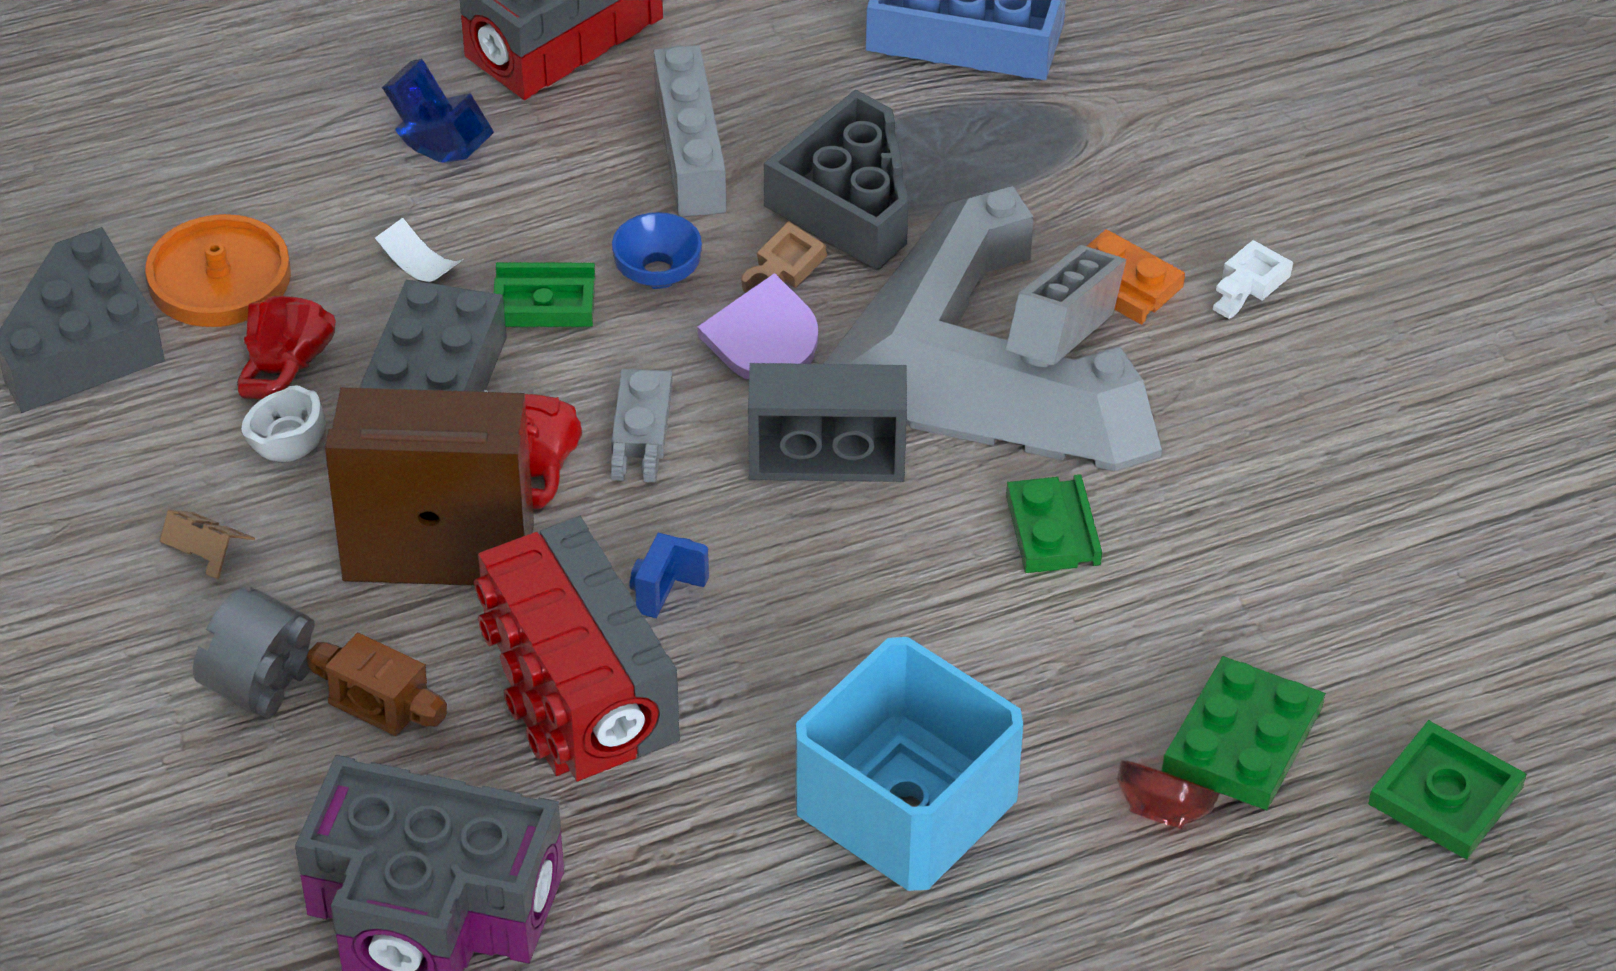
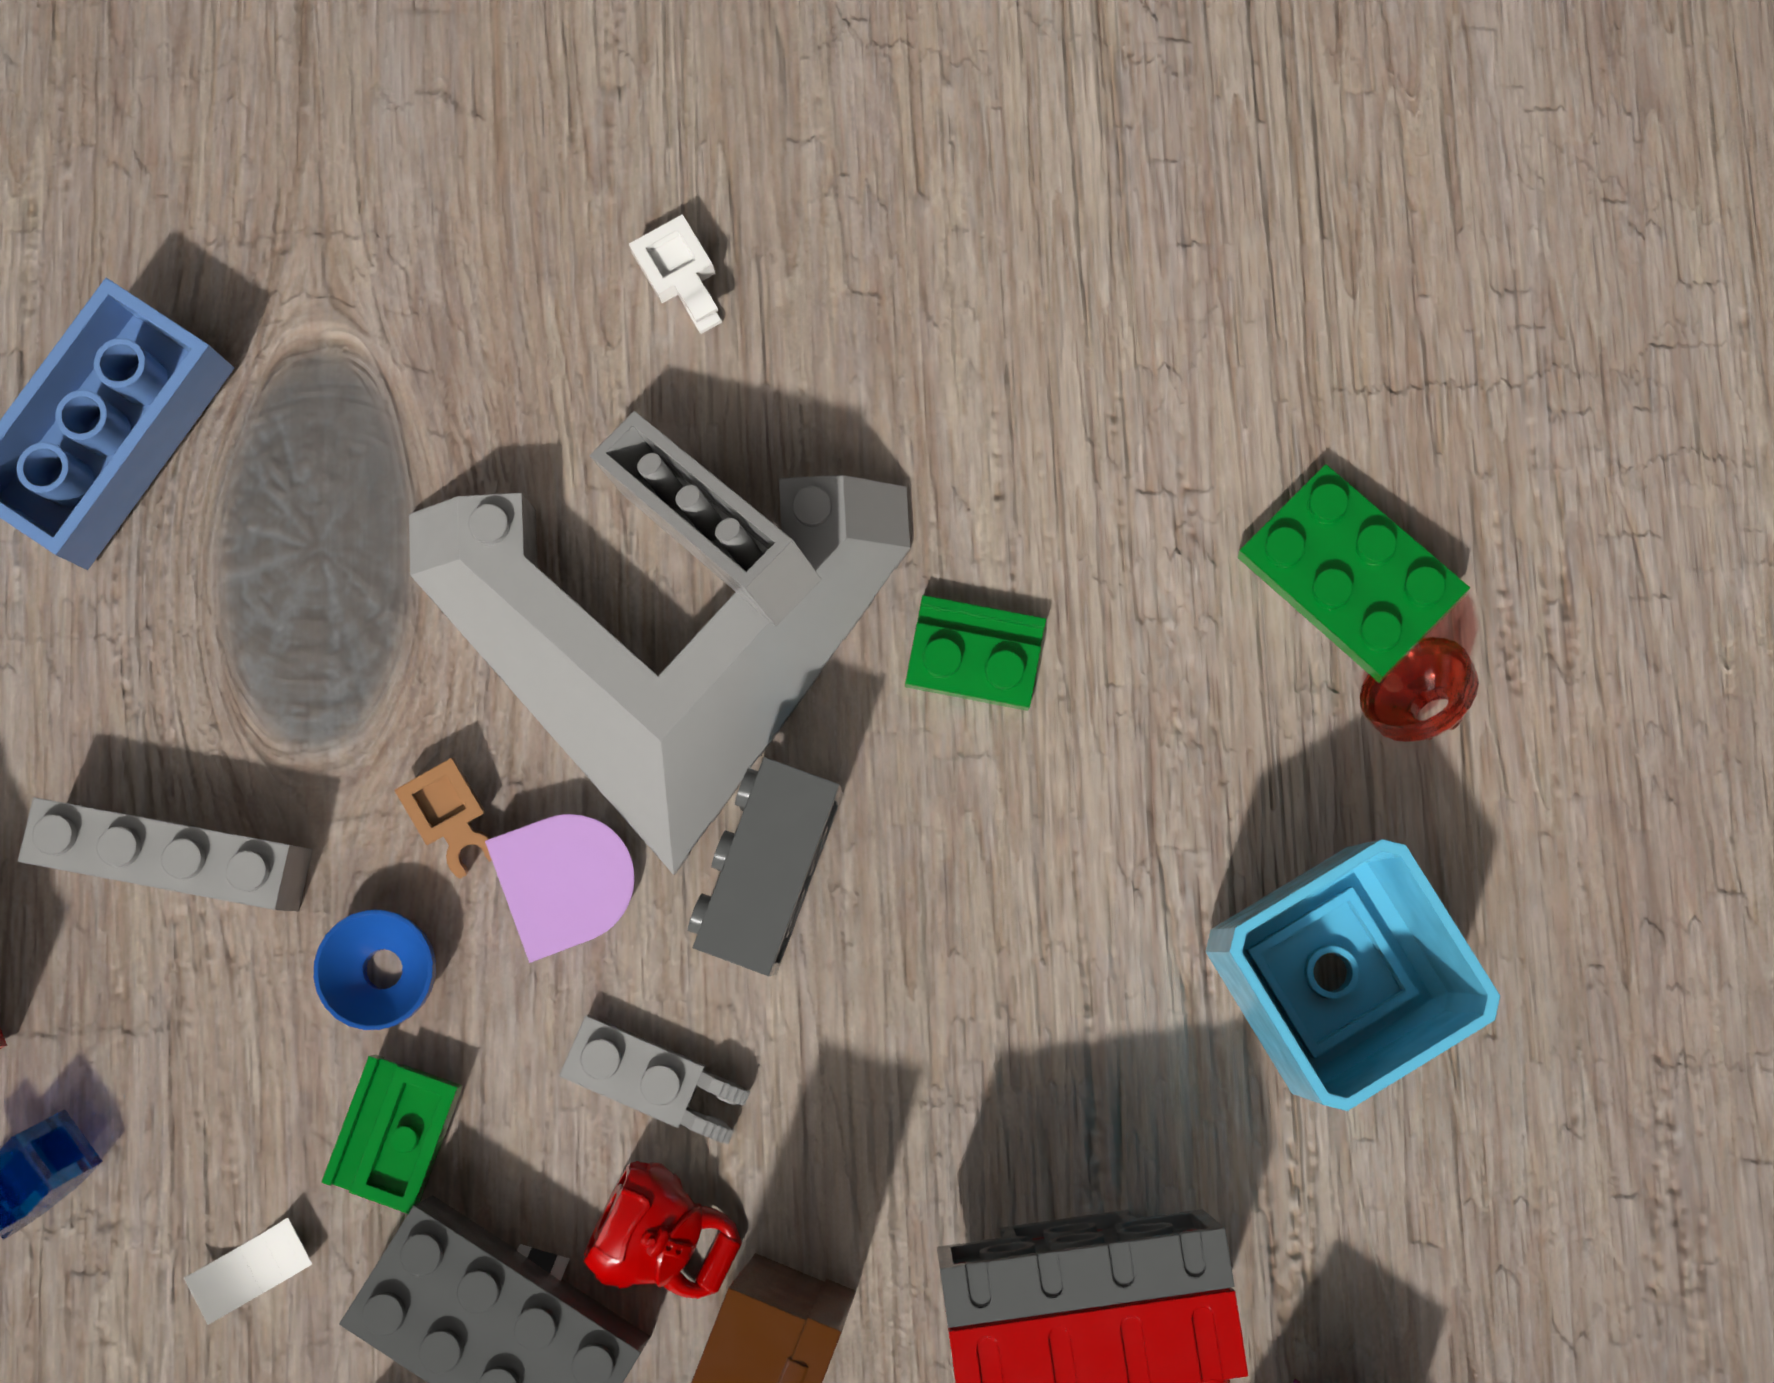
camera: 70 degrees left, 35 degrees up
blue bracket [629,532,709,619] -> none
dark grey brick [764,89,909,270] -> none
orange plate [1086,229,1185,325] -> none
green plate [1368,720,1527,860] -> none

